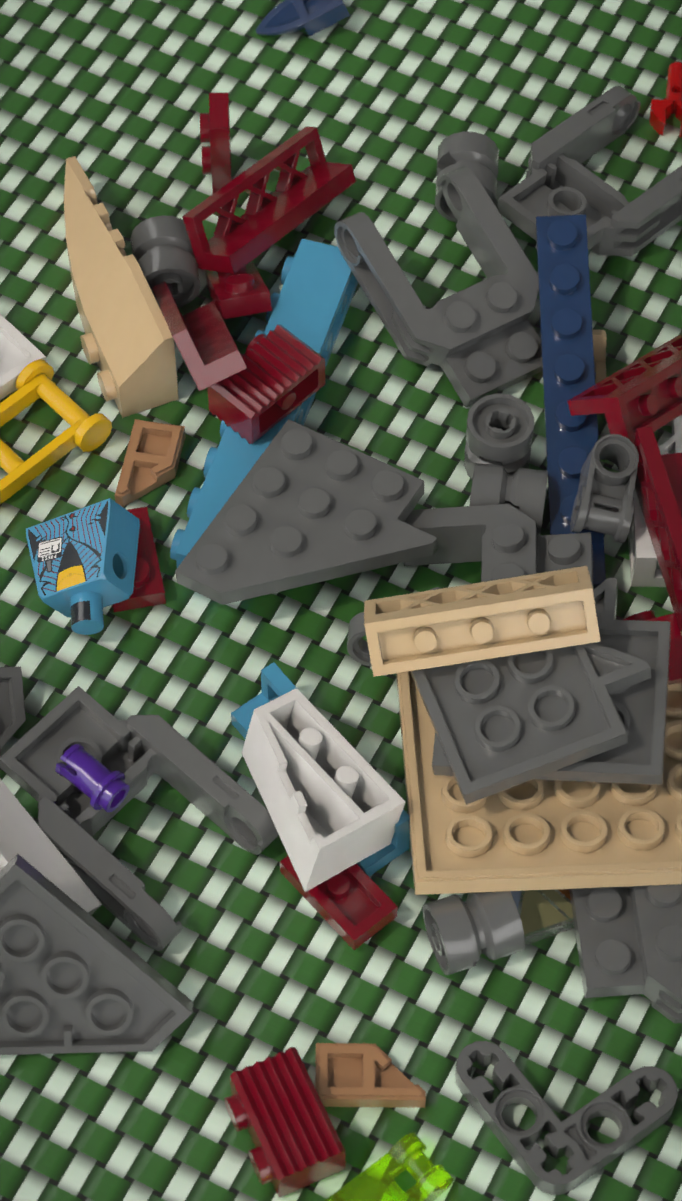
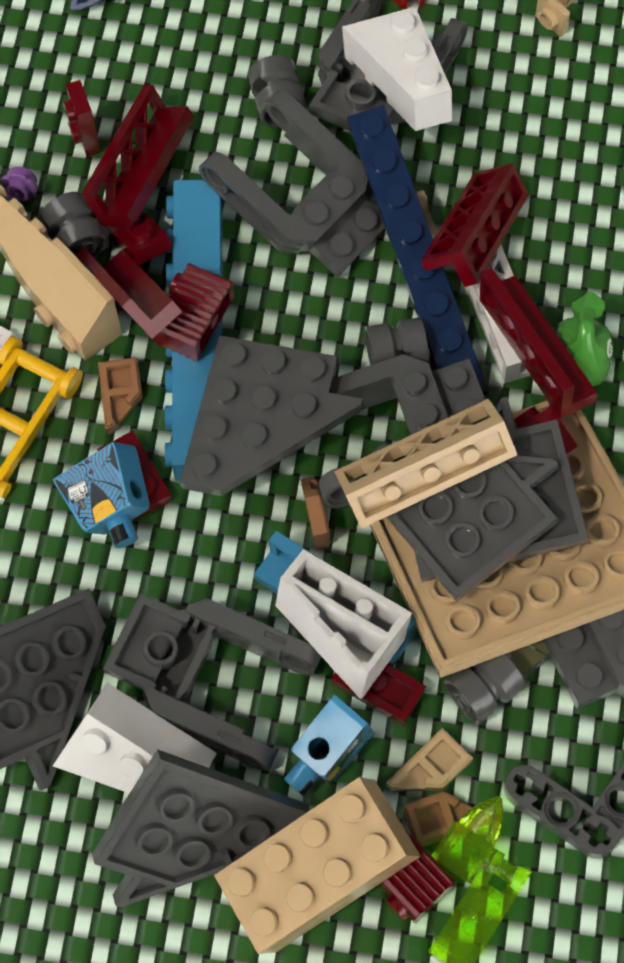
camera: 15 degrees left, 10 degrees up
dark purple pin [55,744,130,813] -> none
dark grey wheel [464,394,534,480] -> none
dark grey piece [570,434,639,543] -> none
none -> medium lavender plate [0,167,38,202]
none -> tan brick [214,777,421,954]
none -> dark azure torso [284,694,376,796]
none -> medium nougat tile [300,476,331,550]
none -> white wedge [342,7,452,131]
none -> tan tile [386,728,473,791]
none -> clear neon green plate [432,796,503,884]

